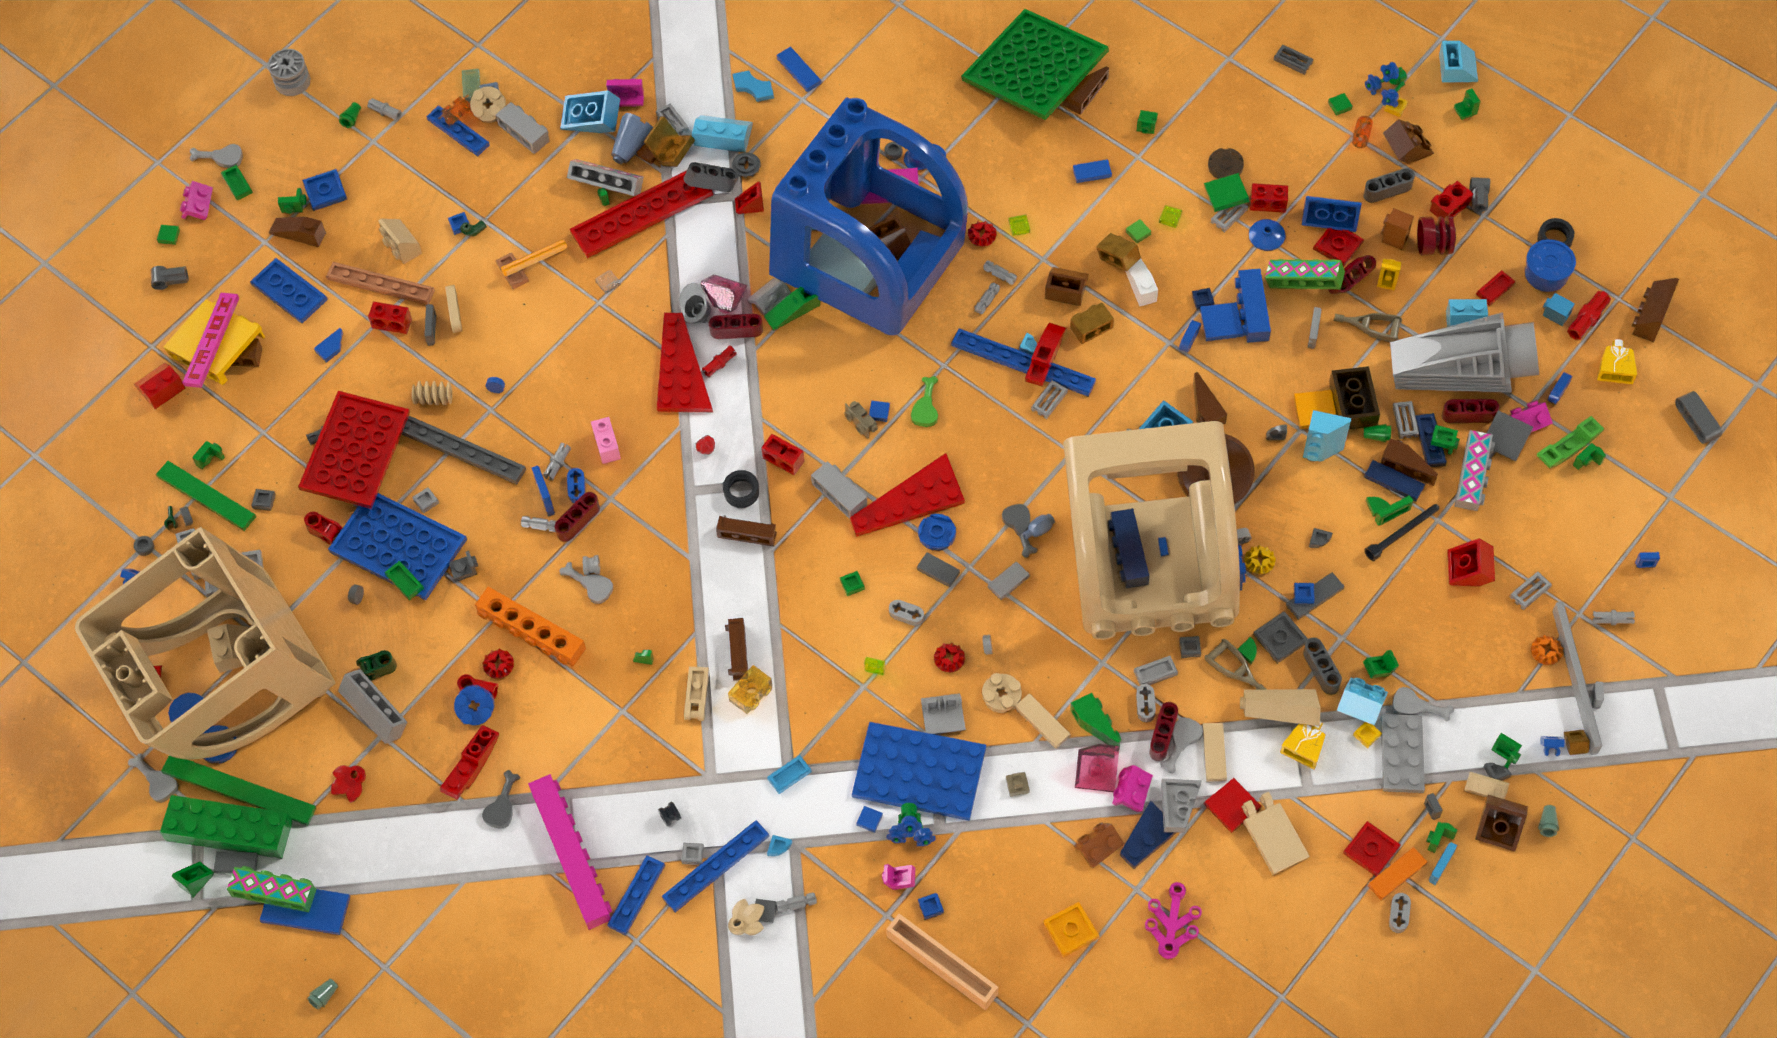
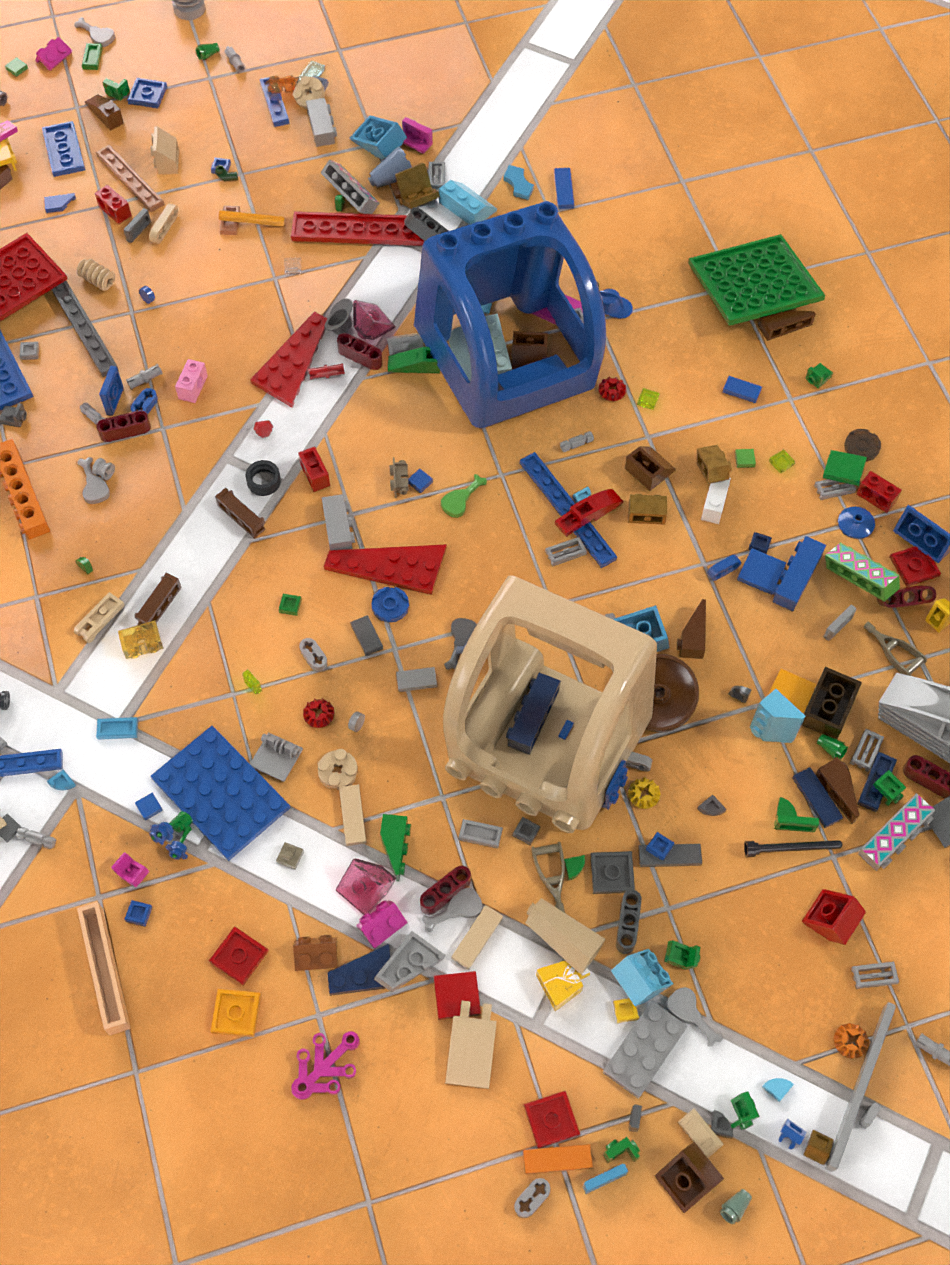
camera: 30 degrees right, 0 degrees up
light grey axle [983,260,1017,285] -> none
light grey beam [1136,684,1156,722] -> none
none -> red tile [209,926,269,986]
none -> medium azure tile [762,1078,794,1102]

